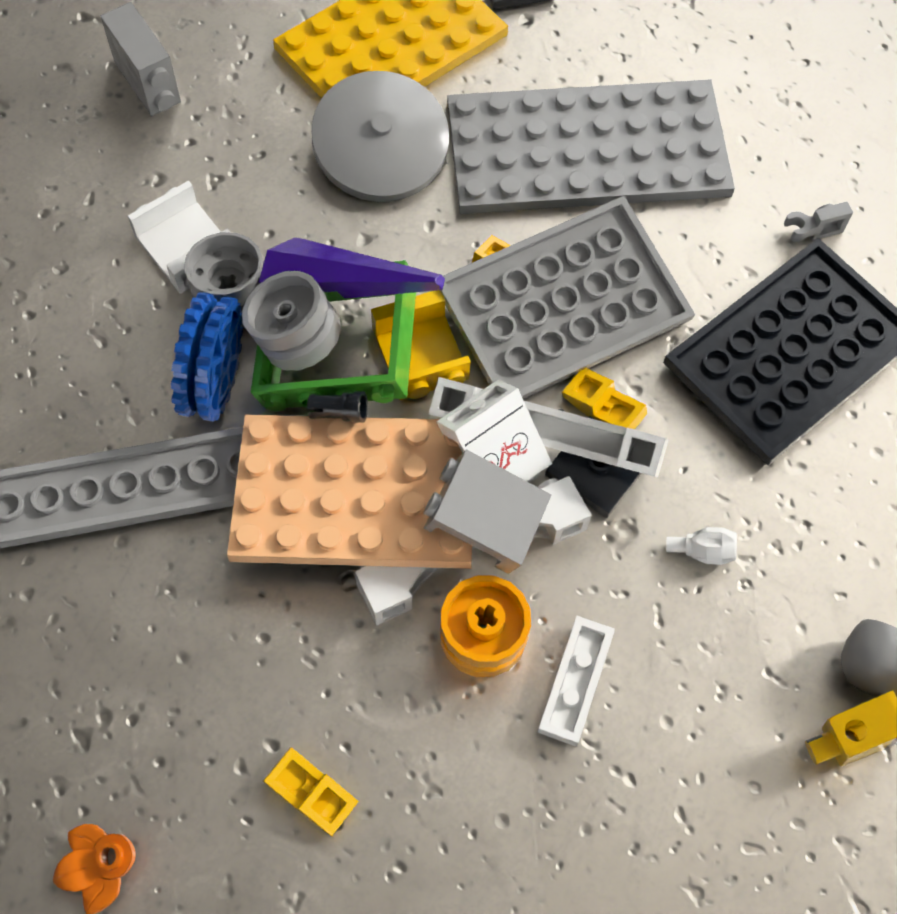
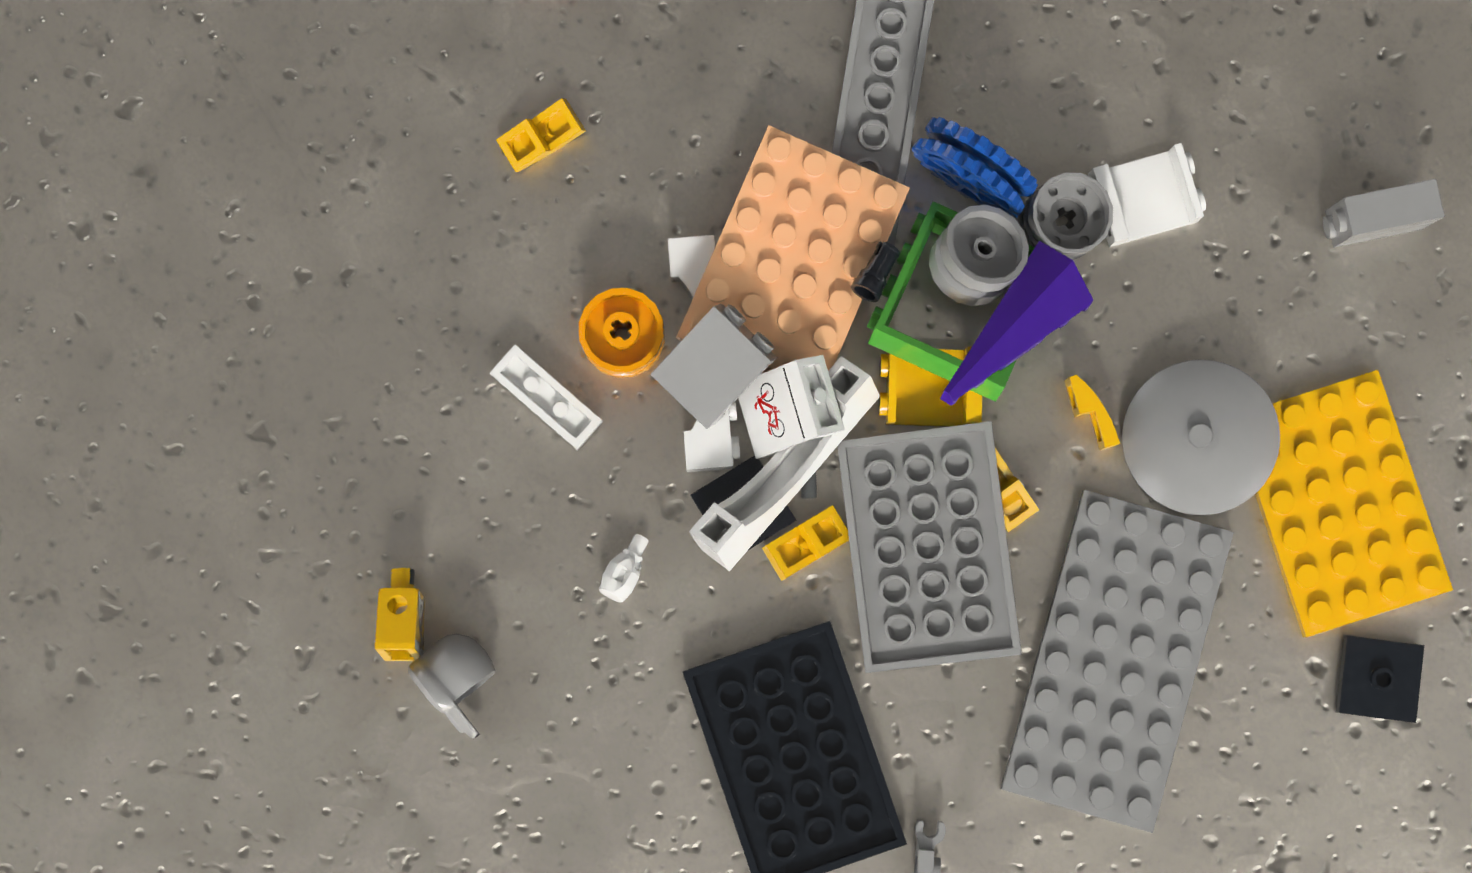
camera: 110 degrees right, 20 degrees up
none -> yellow slope [1064,375,1120,451]

